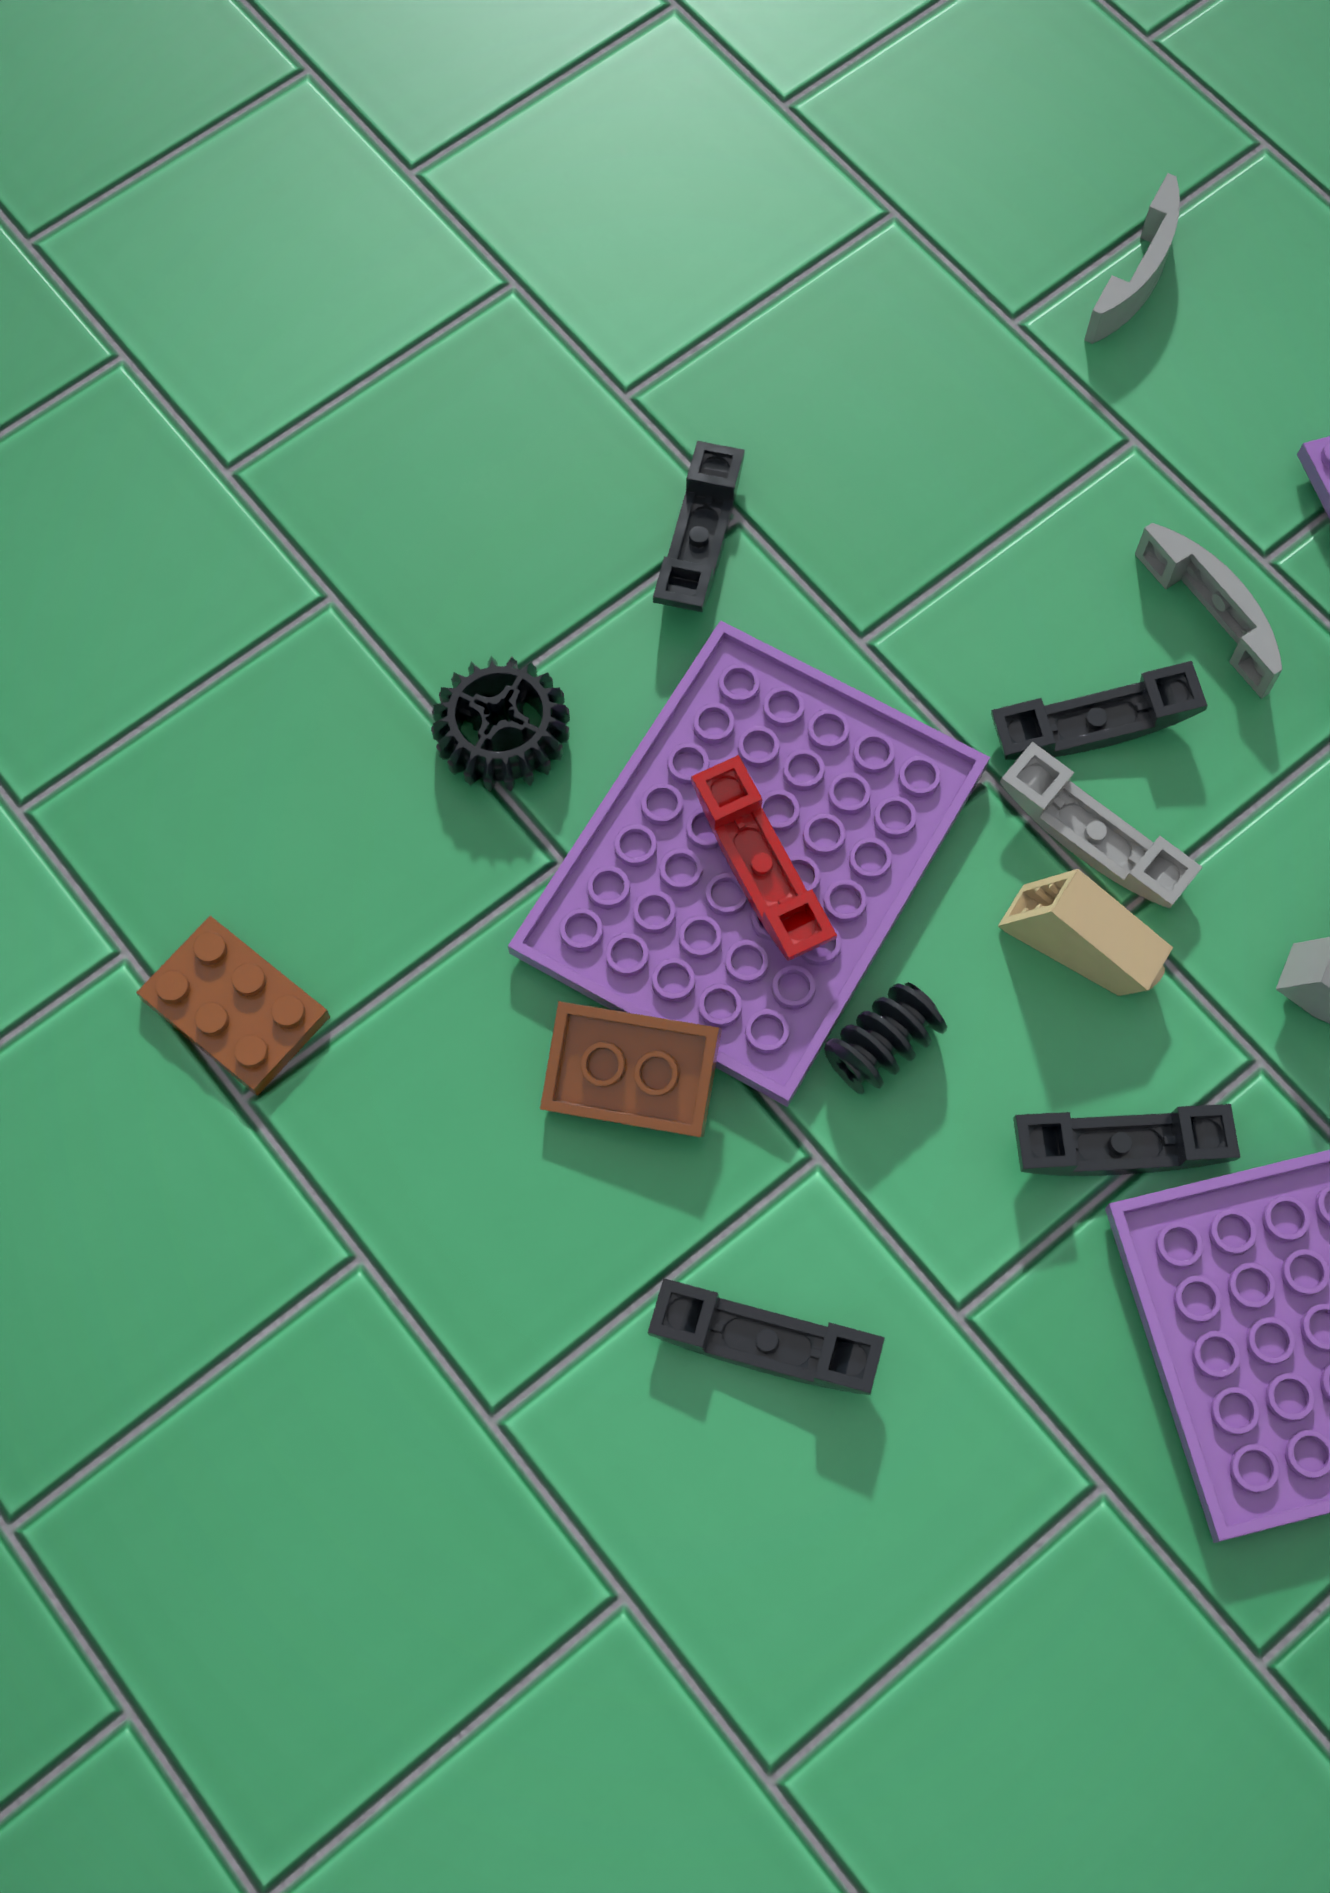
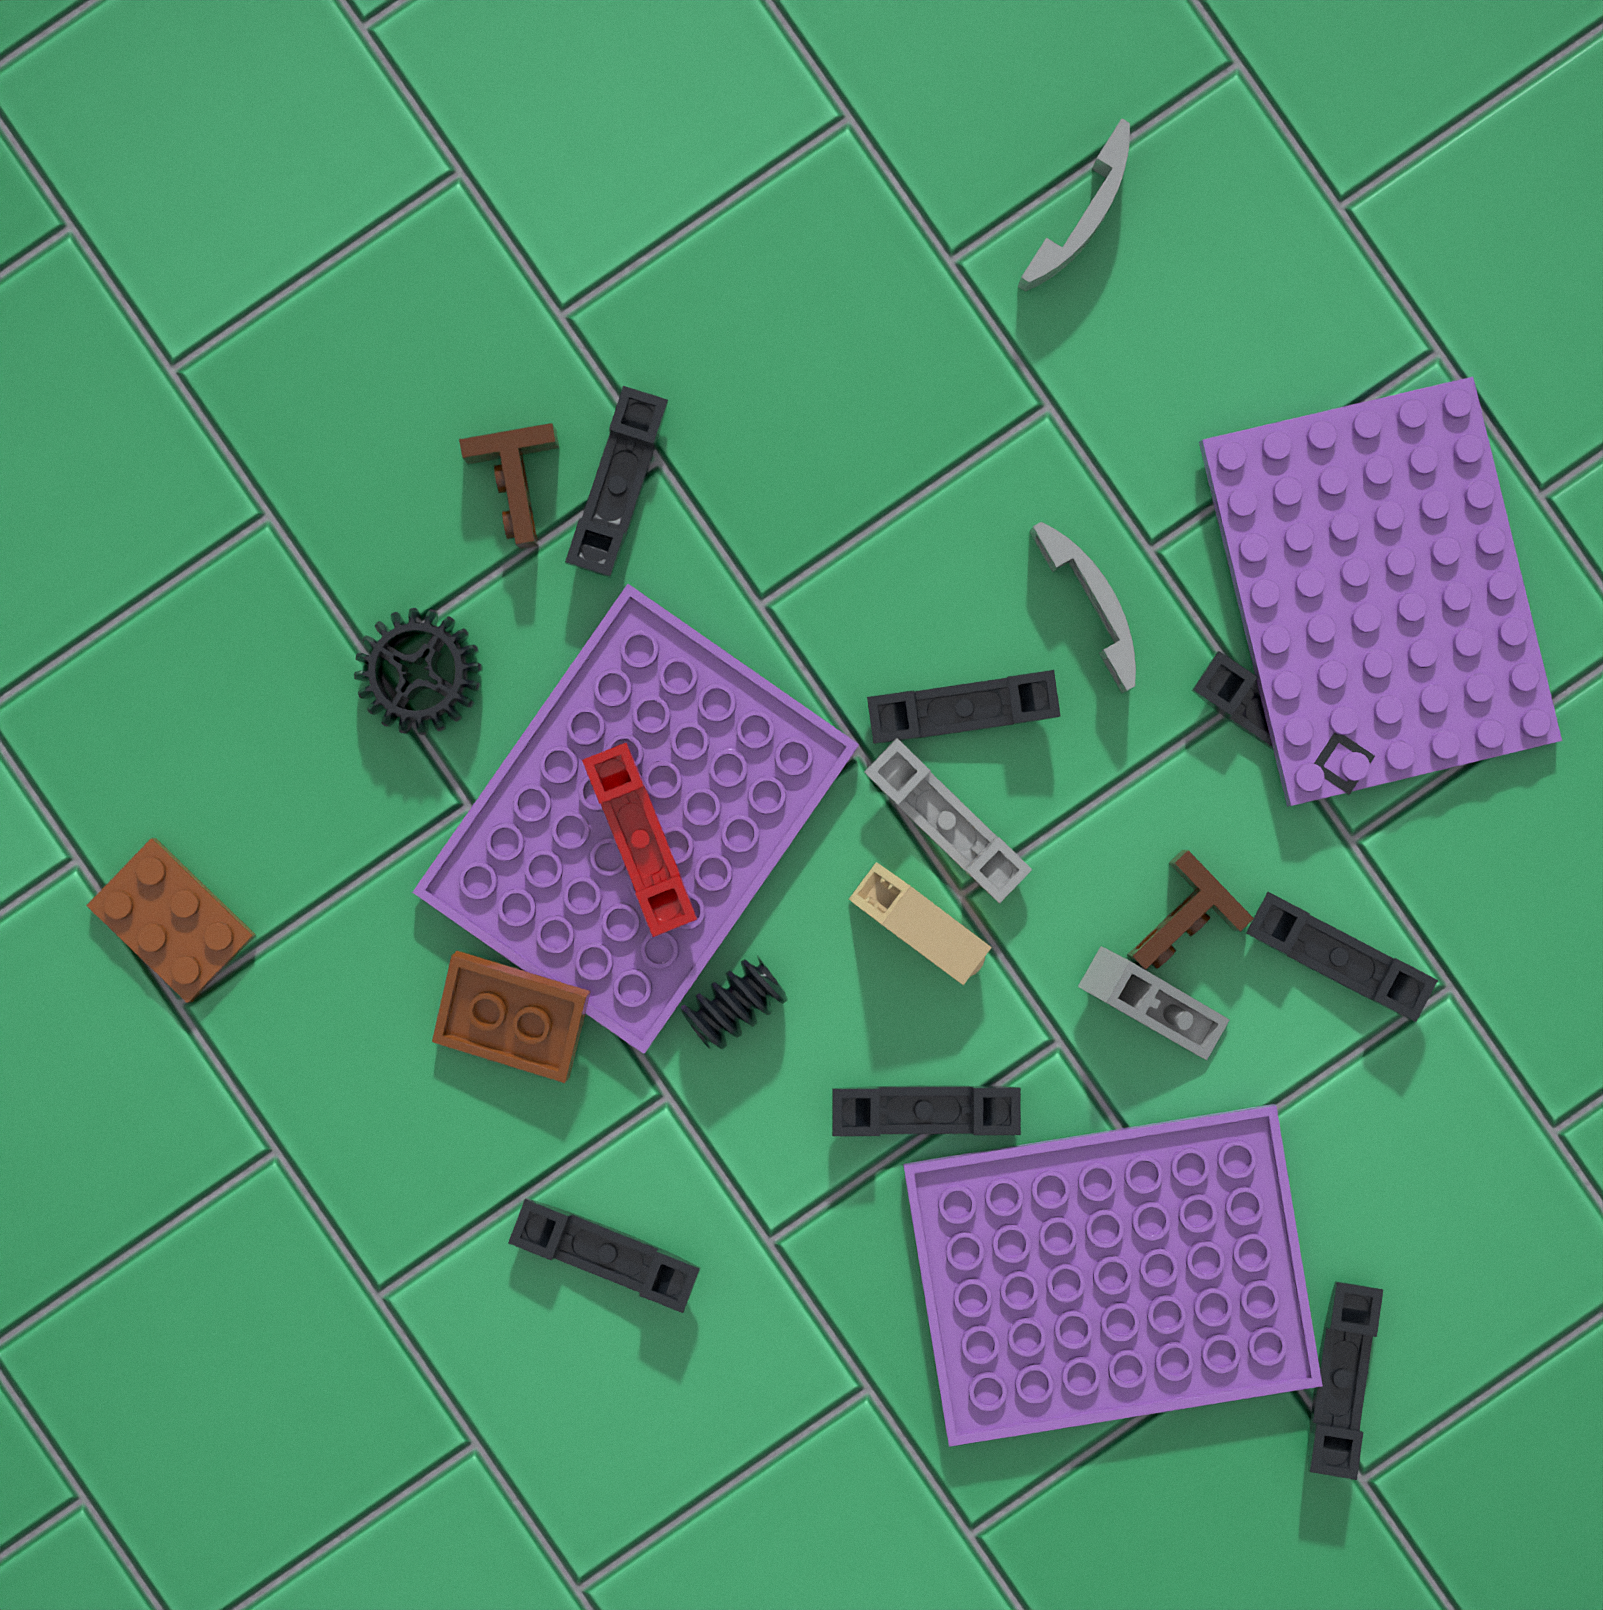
camera: 10 degrees right, 20 degrees up
none -> reddish brown bracket [459,423,559,549]

